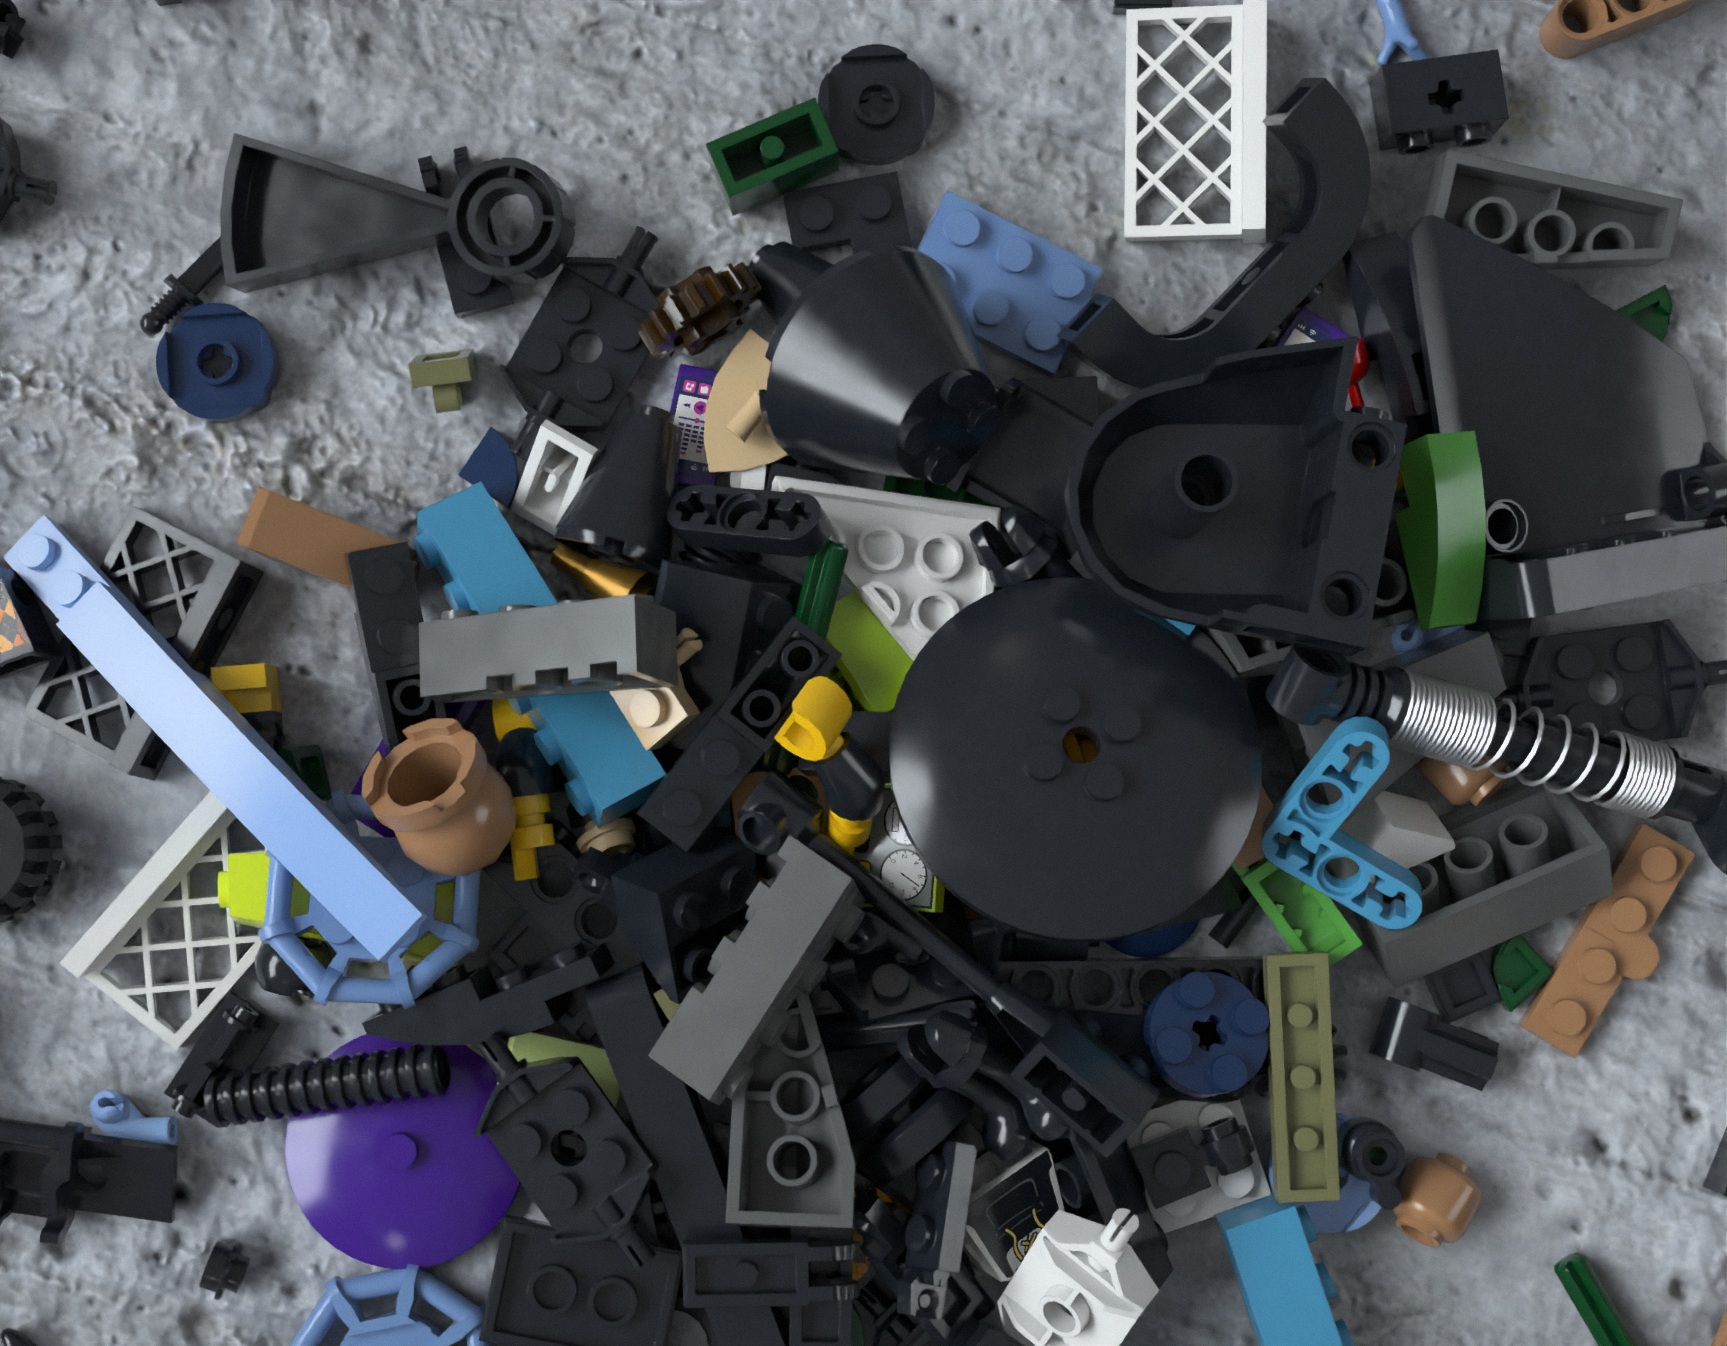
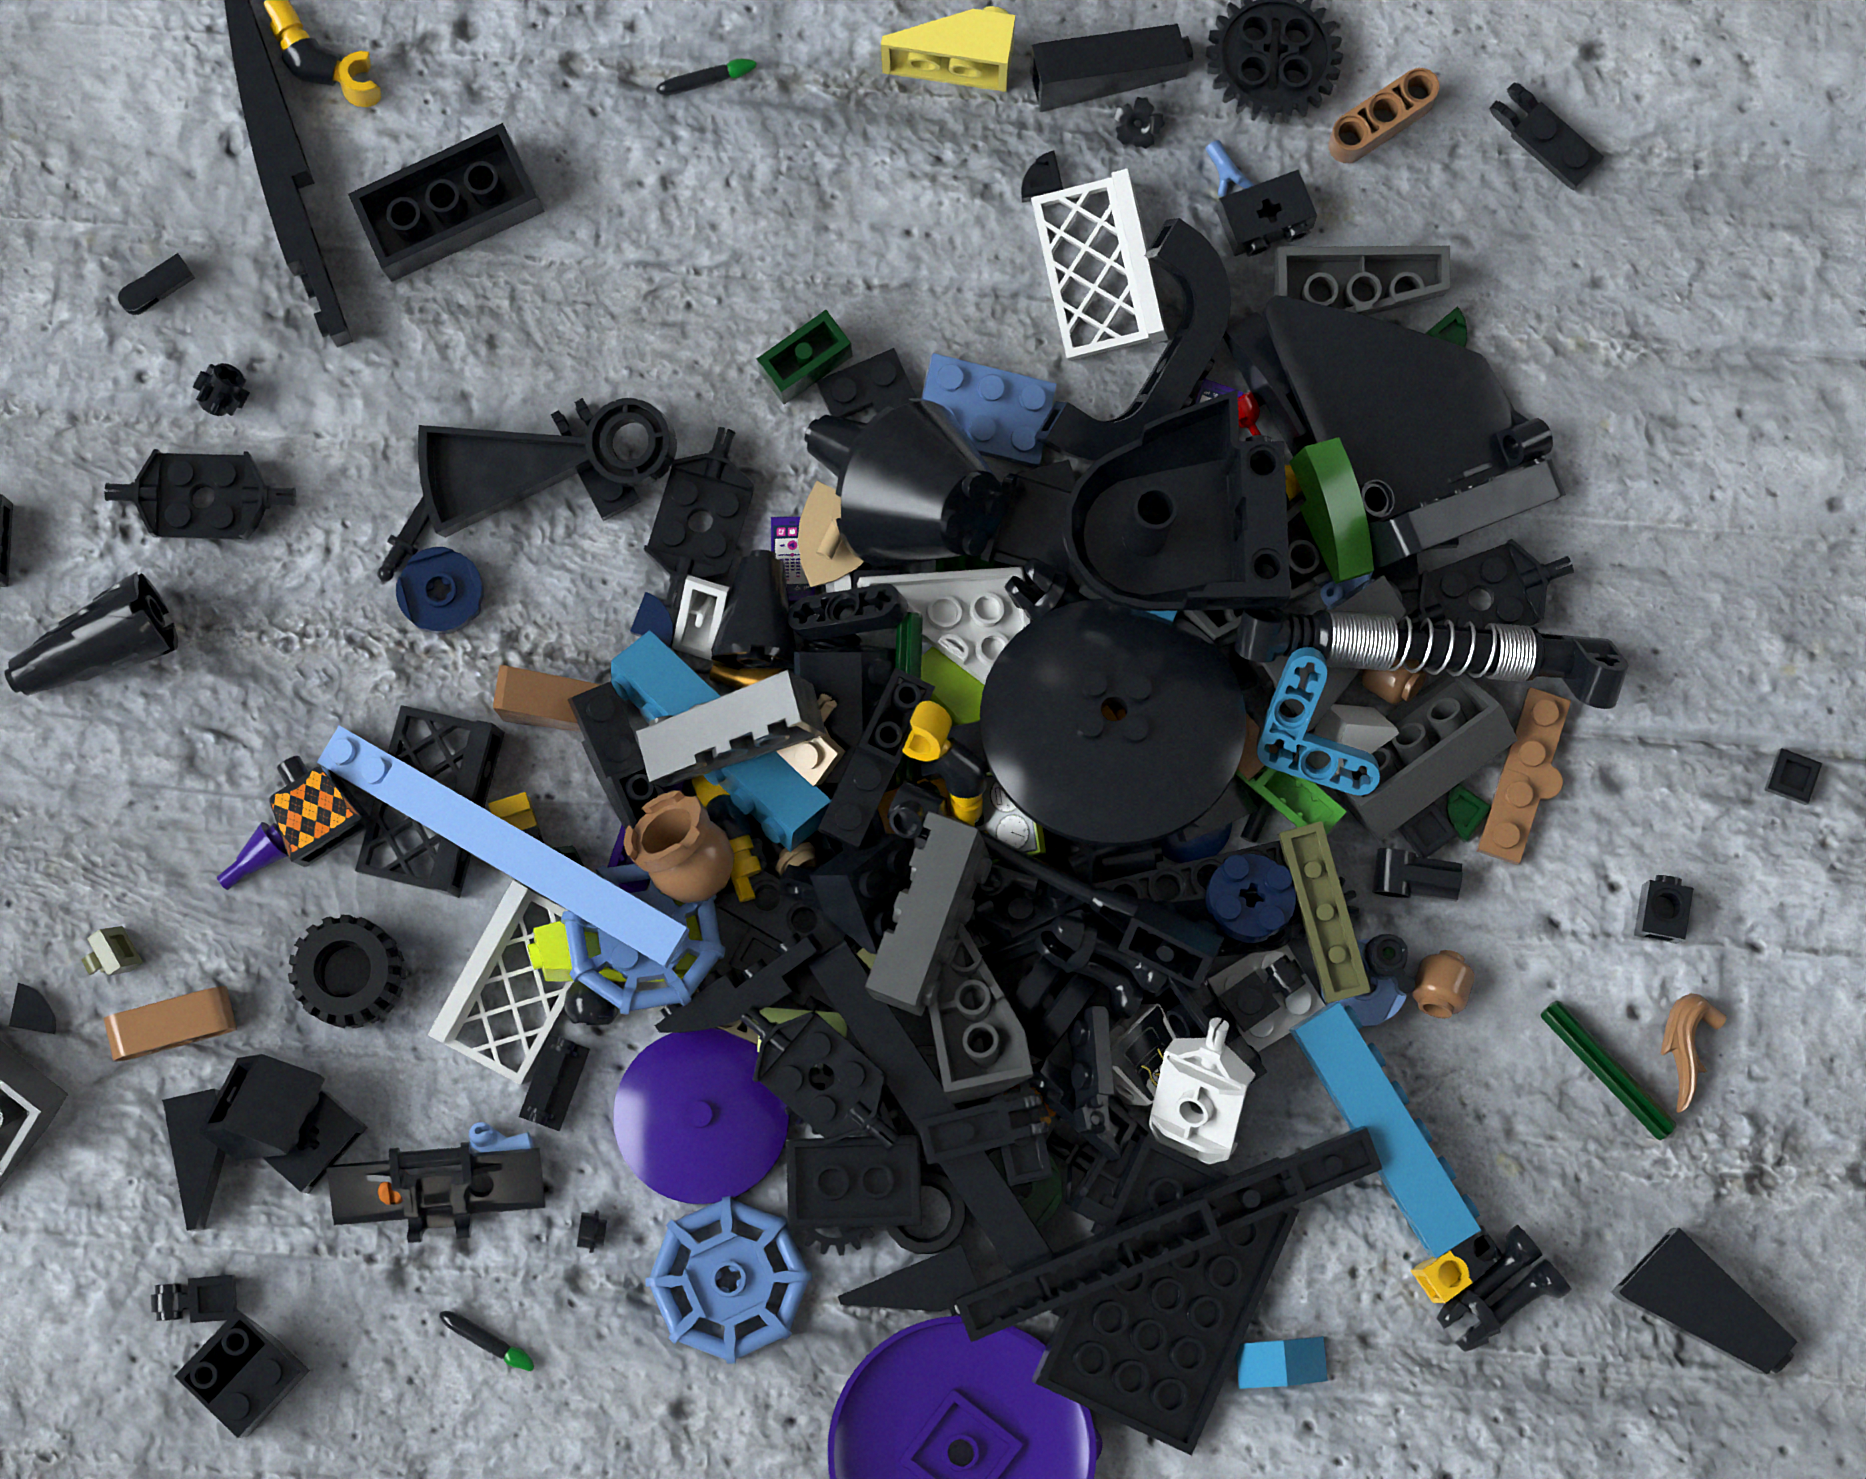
camera: 10 degrees left, 5 degrees down
black piece [204,1044,451,1128] -> none
olive tile [408,348,478,413] -> none
dark brown gear [638,262,763,359] -> none
black plate [818,44,935,165] -> none

